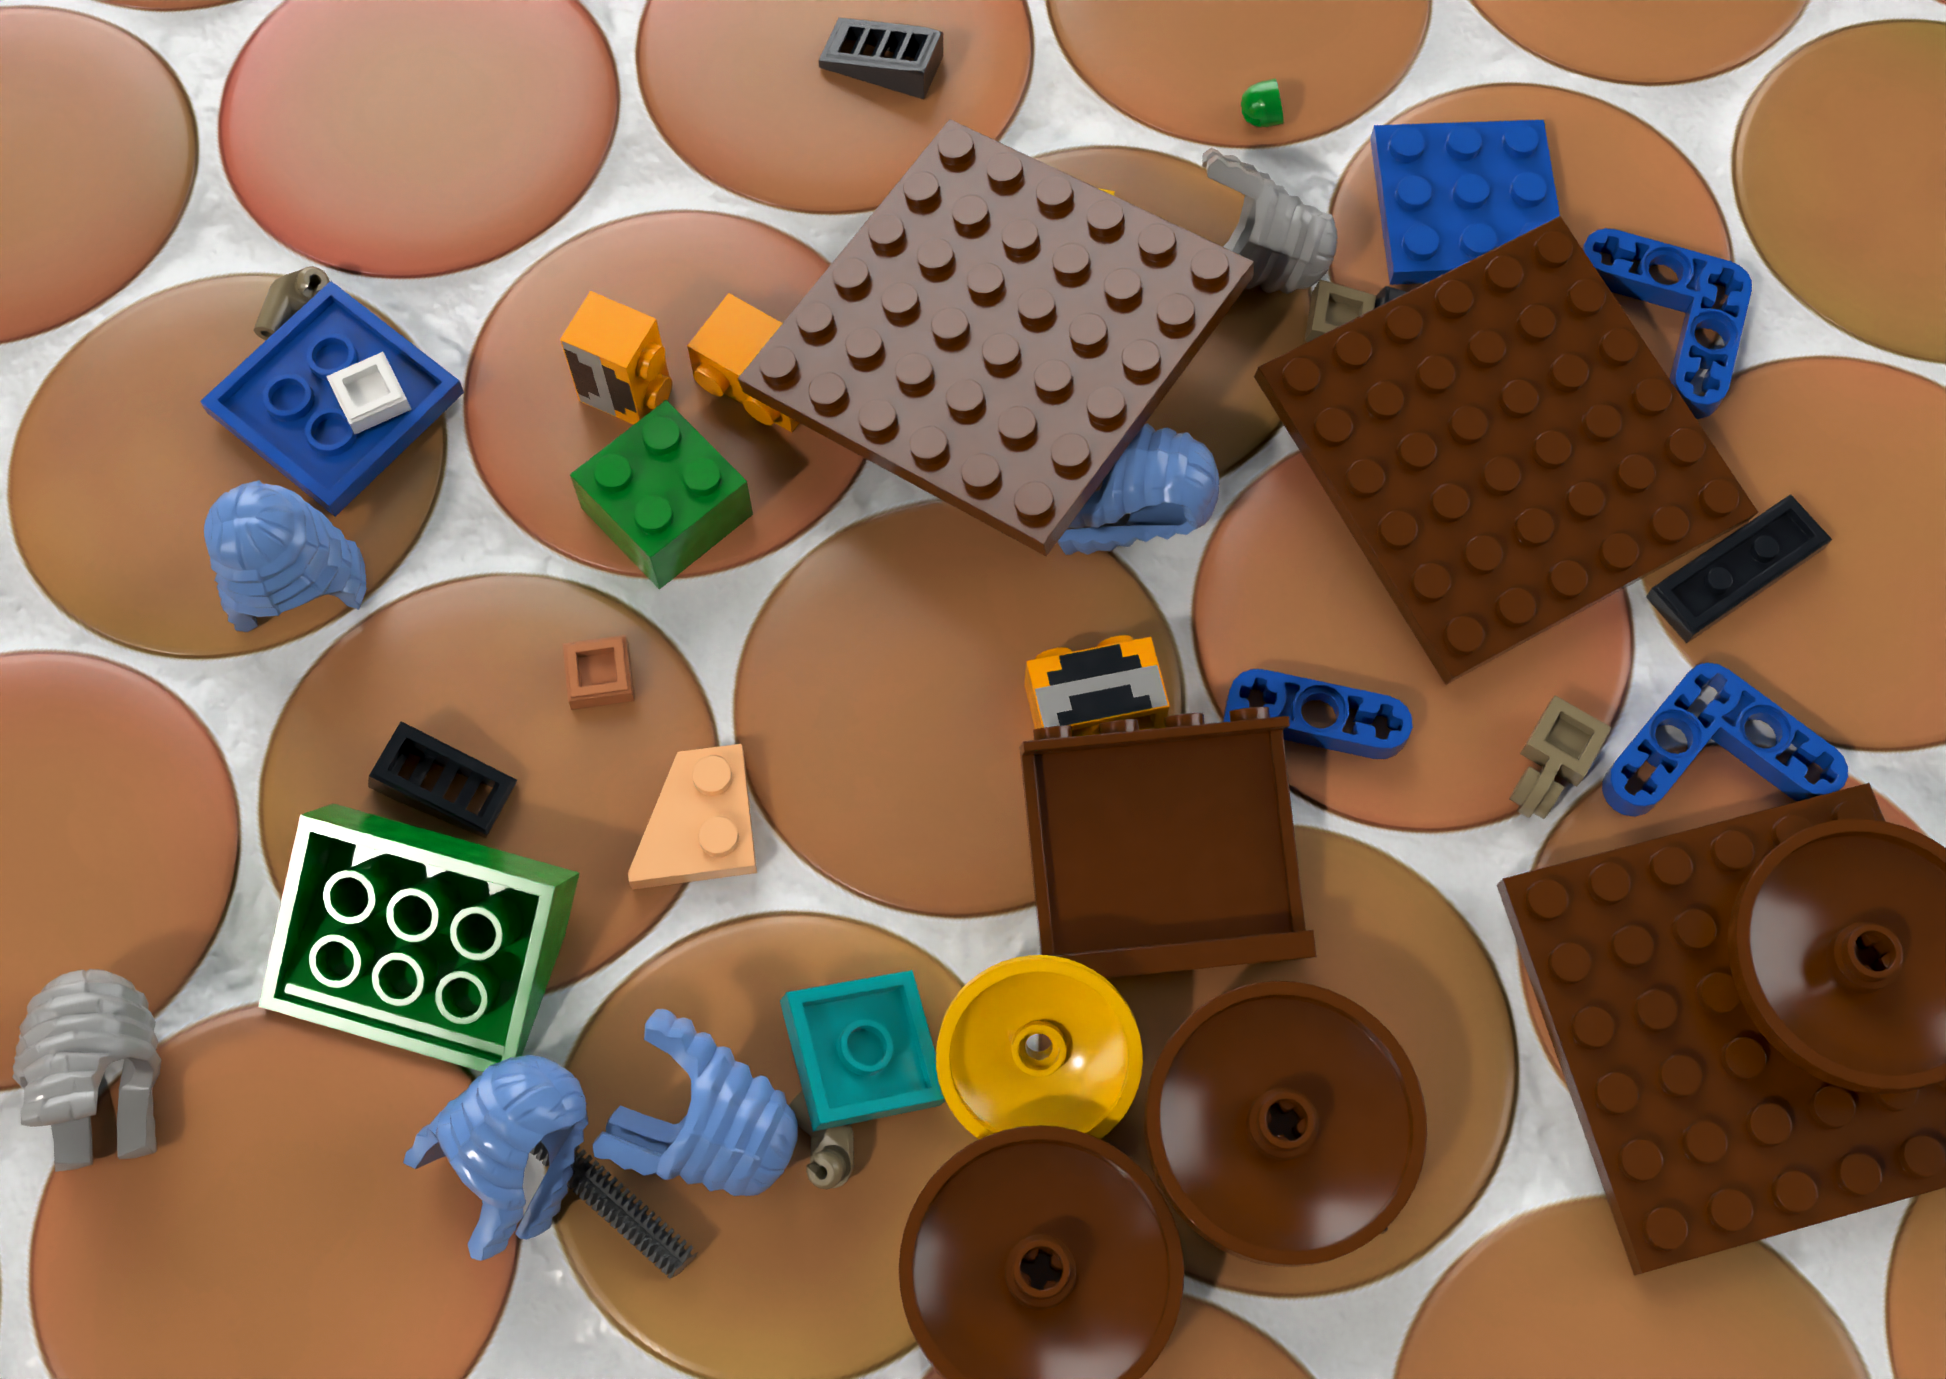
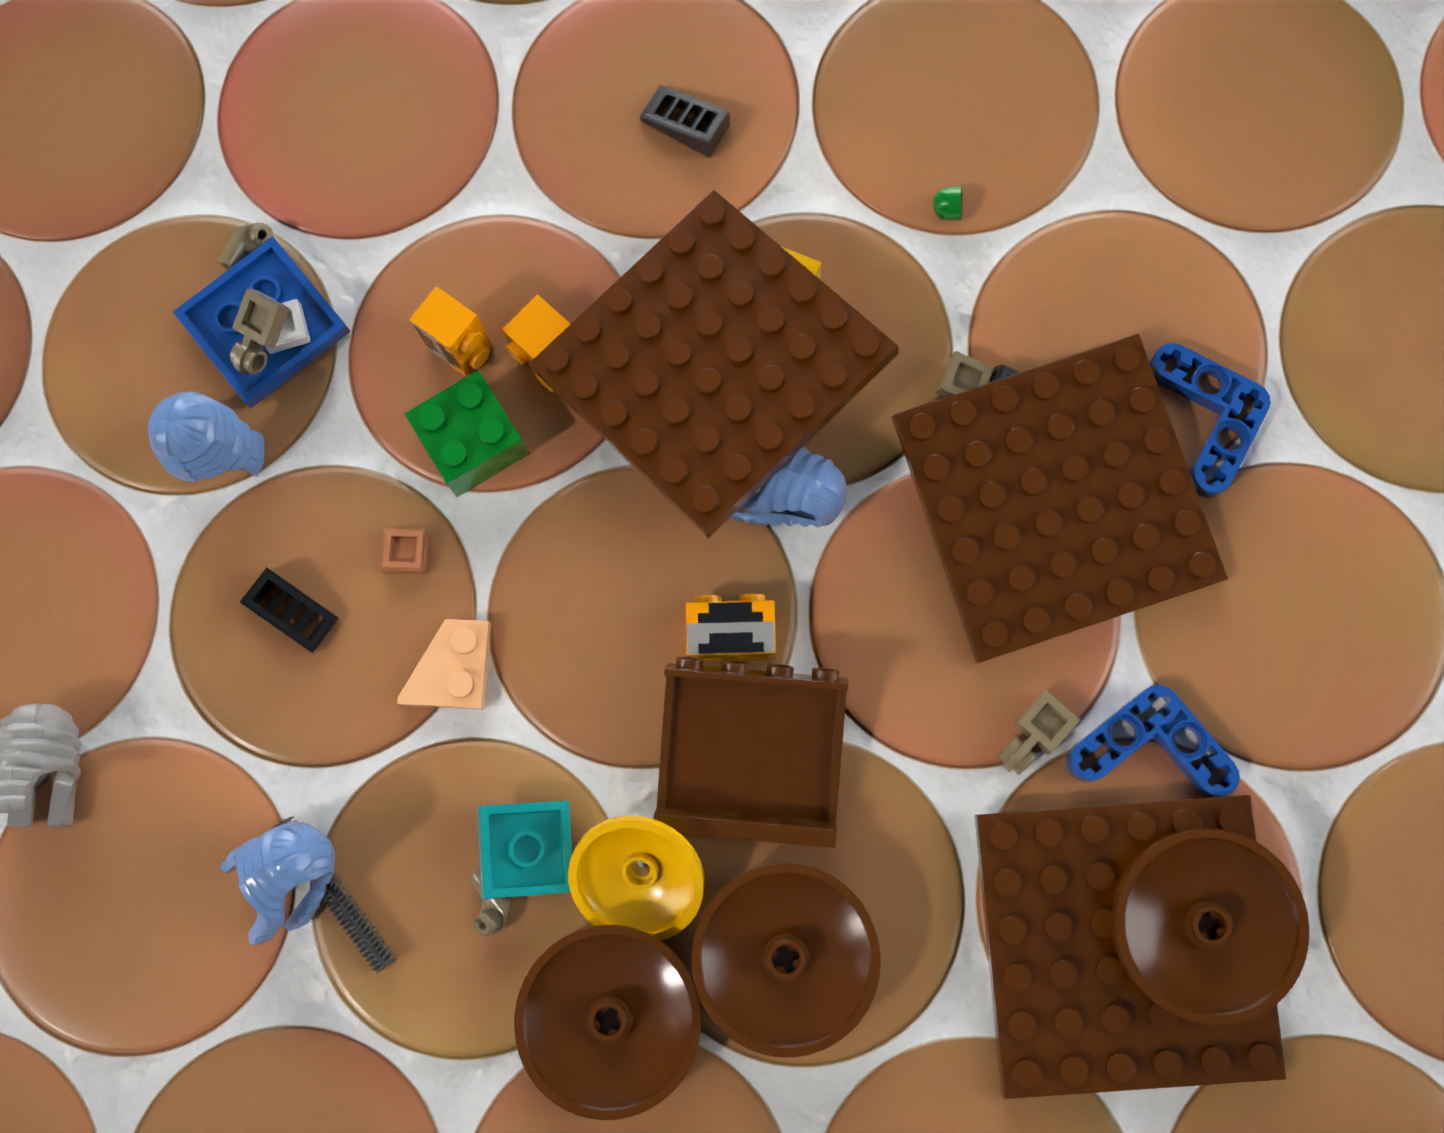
camera: 20 degrees right, 10 degrees up
green slope [258,803,580,1072] -> none
medium blue hair [592,1009,798,1196] -> none
light grey hair [1202,148,1338,294] -> none
blue beam [1222,669,1413,759] -> none
blue plate [1370,120,1560,285] -> none
black tile [1646,494,1832,644] -> none
none -> dark tan plate [230,289,290,375]

